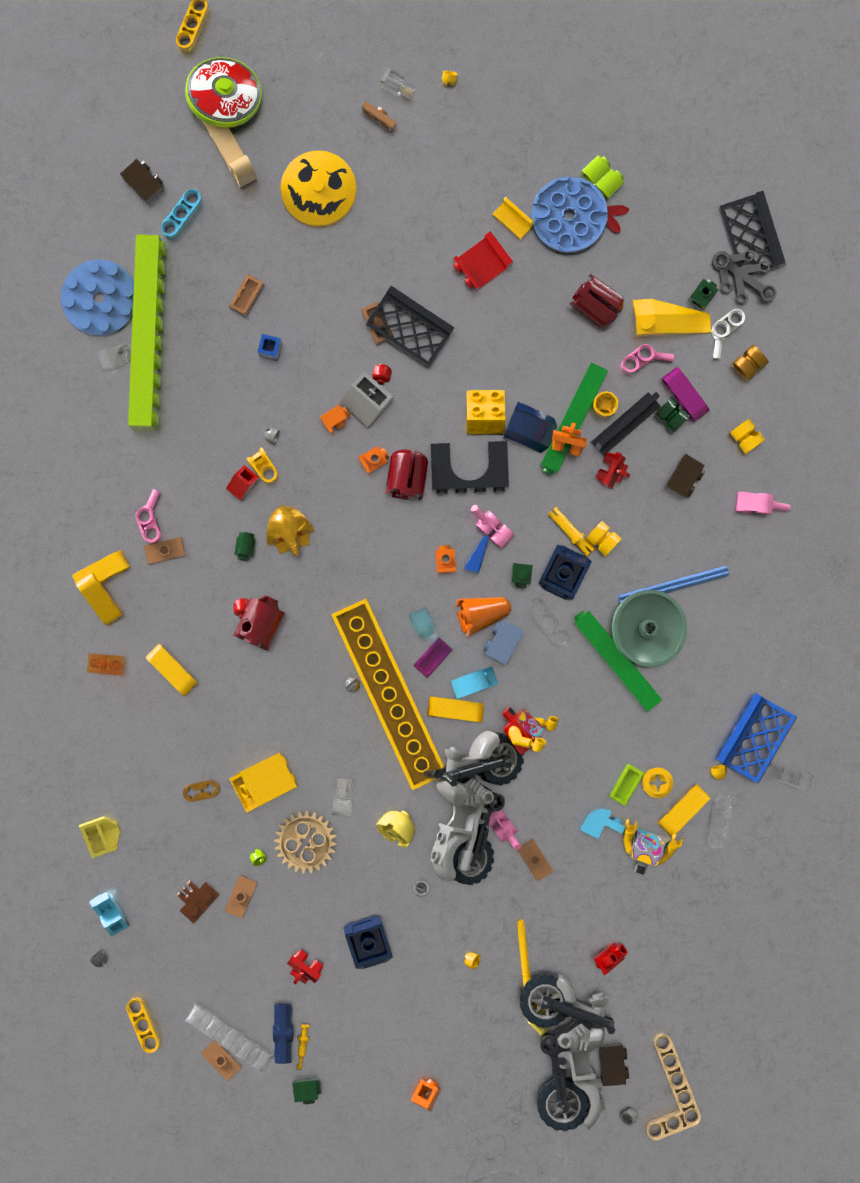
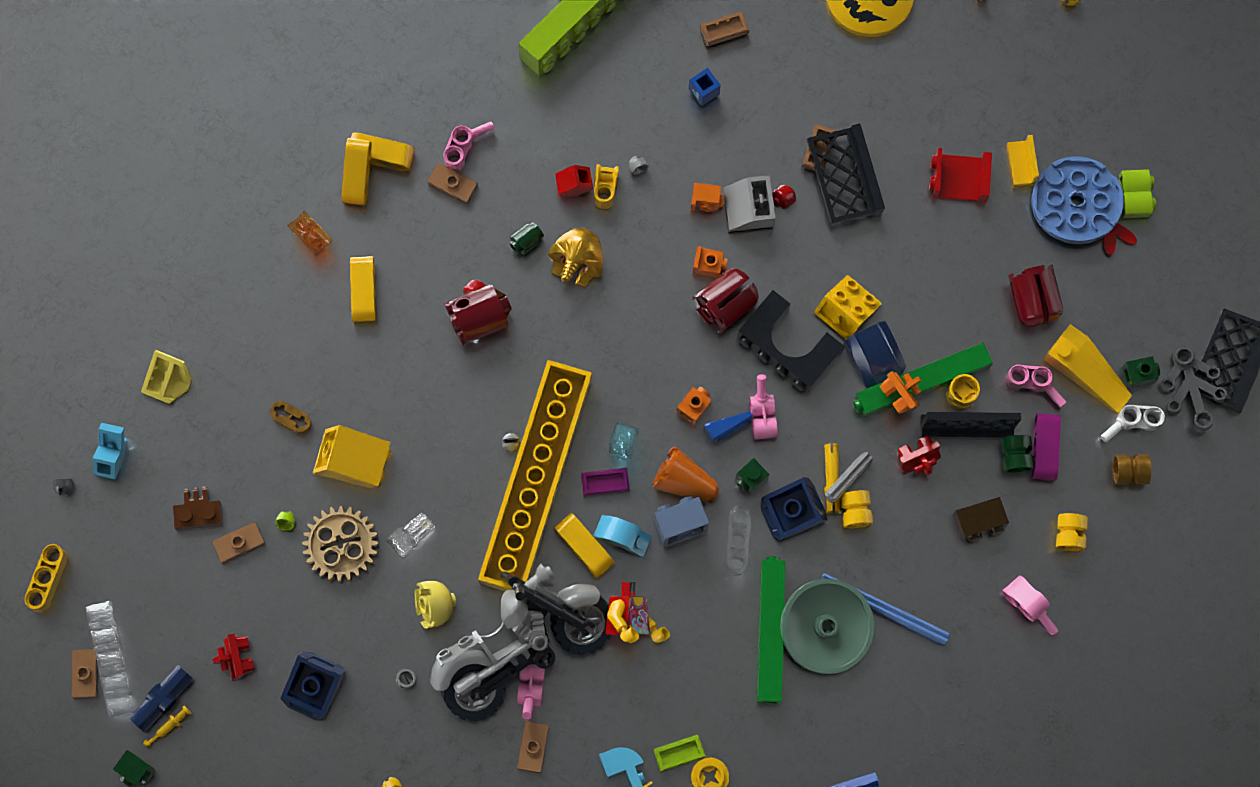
camera: 40 degrees right, 10 degrees down
none -> light grey axle [825,452,873,503]

